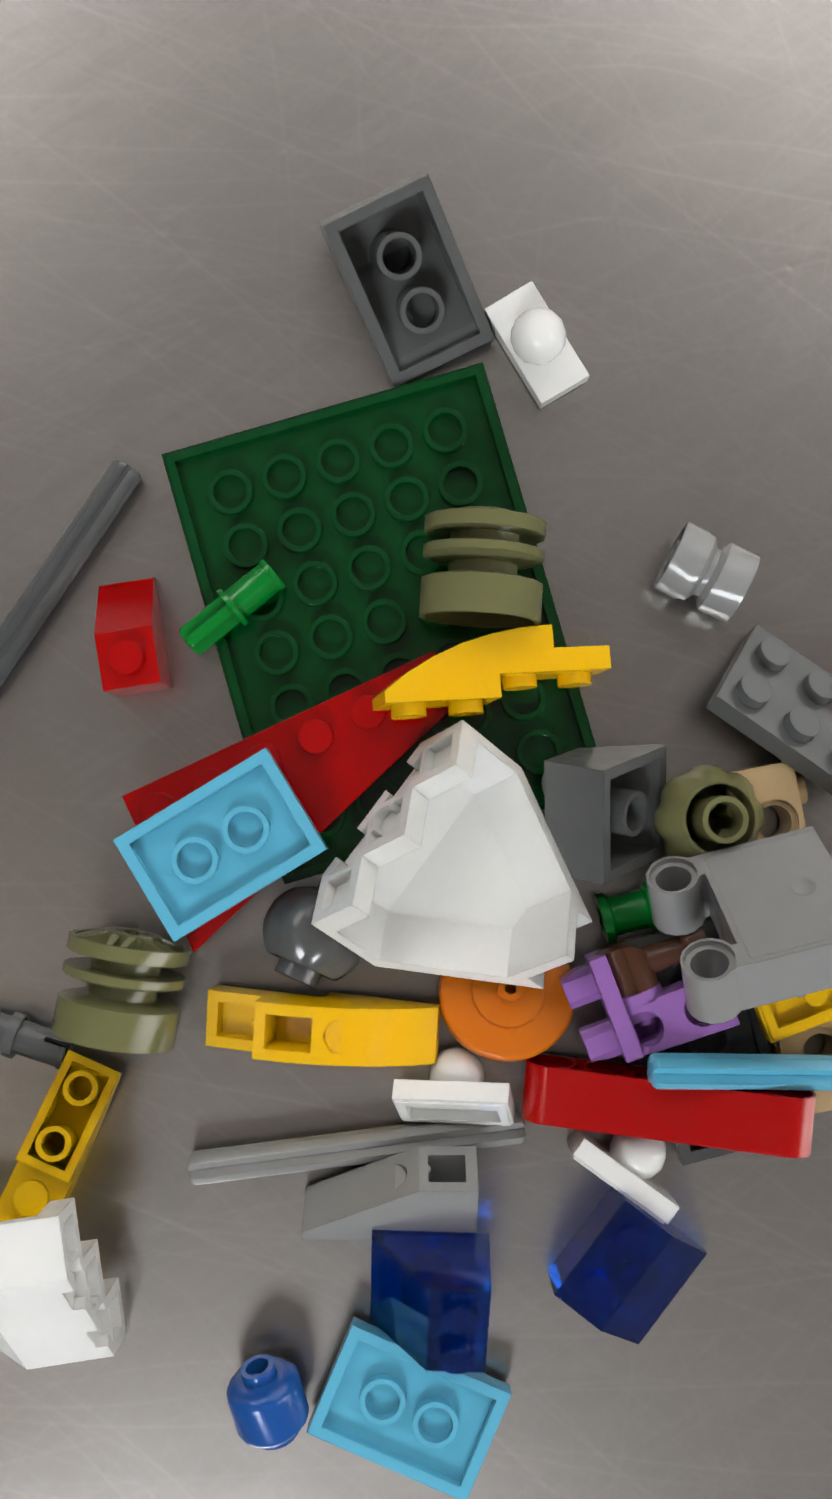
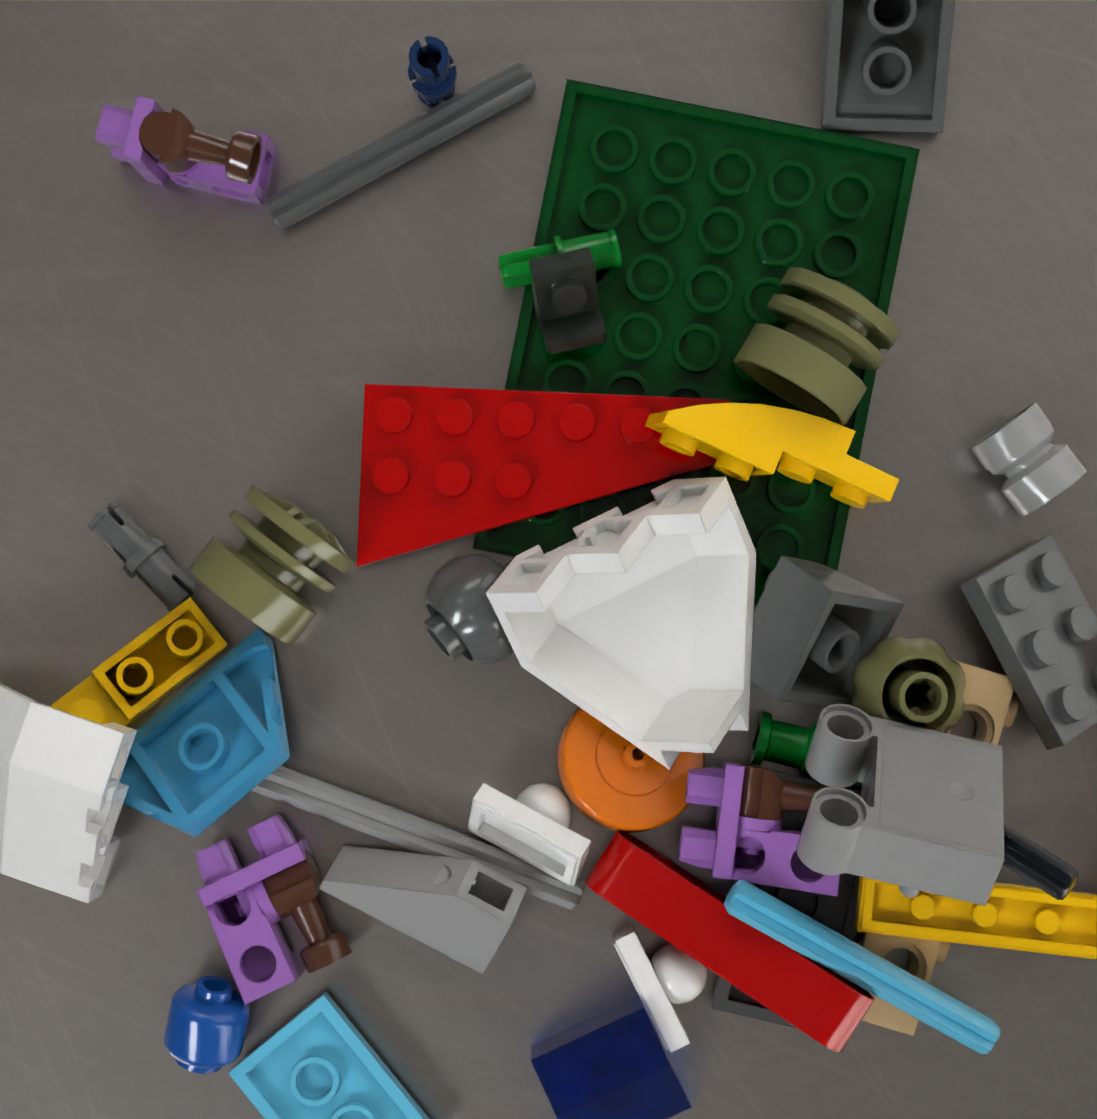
camera: 25 degrees right, 0 degrees up
red slope [94,577,173,697] -> none
medium azure plate [113,748,328,942] -> none
yellow slope [205,985,441,1067] -> none
clear blue slope [370,1230,491,1374] -> none
white tile [484,281,589,409] -> none
none -> dark azure wing [119,628,290,837]
none -> medium lavender hips [195,814,353,1005]
none -> dark blue pin [408,36,457,108]
none -> pearl dark grey bracket [529,247,607,354]

